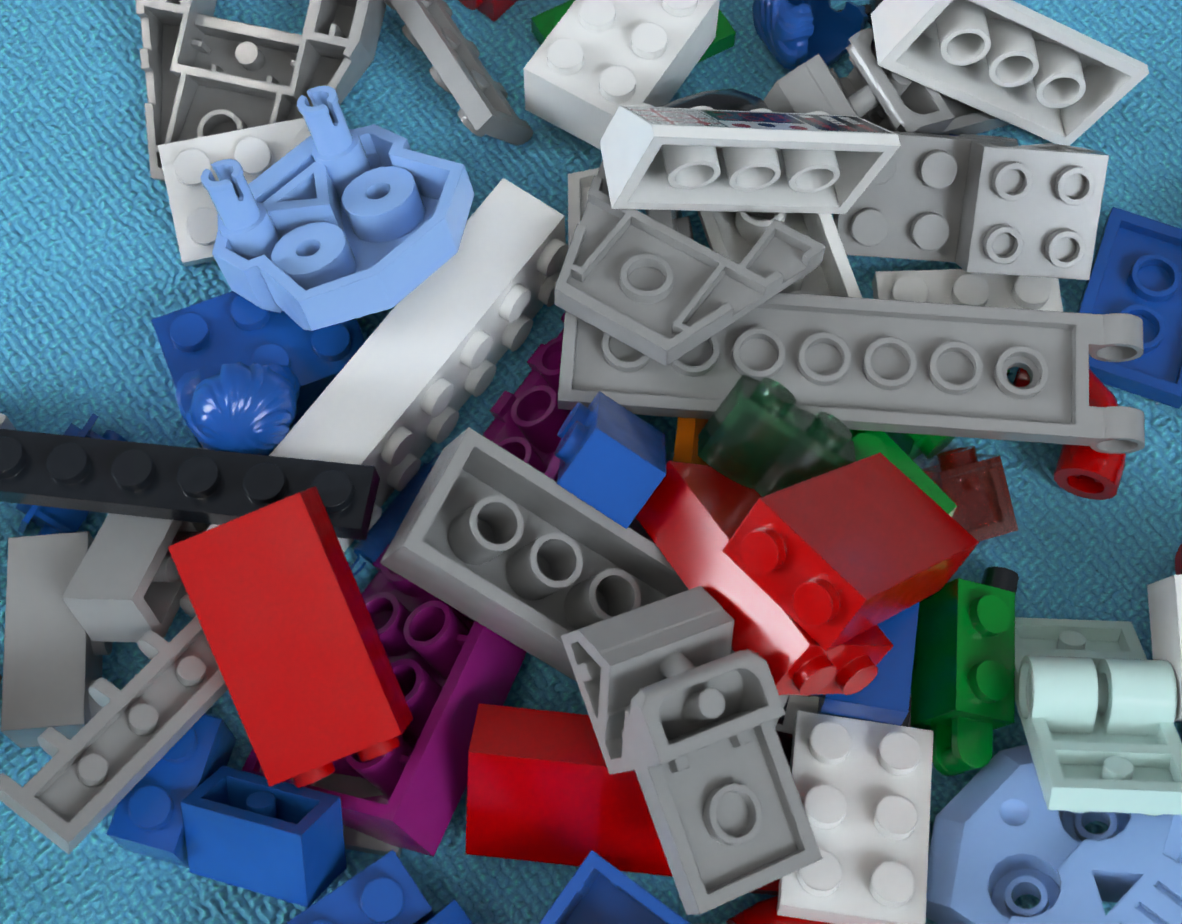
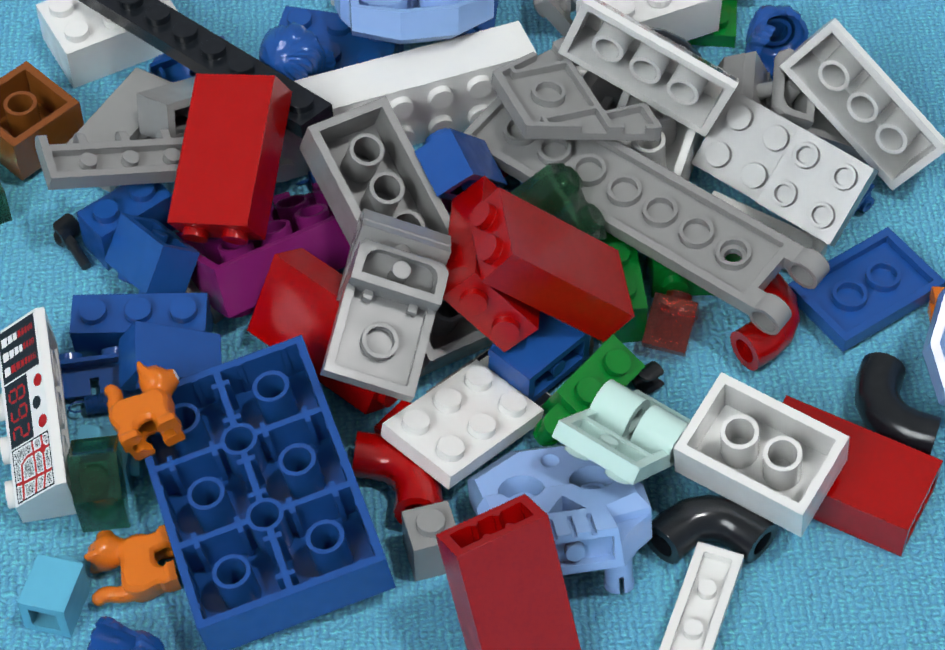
camera: 35 degrees right, 15 degrees down
none -> black hand [53,213,91,270]

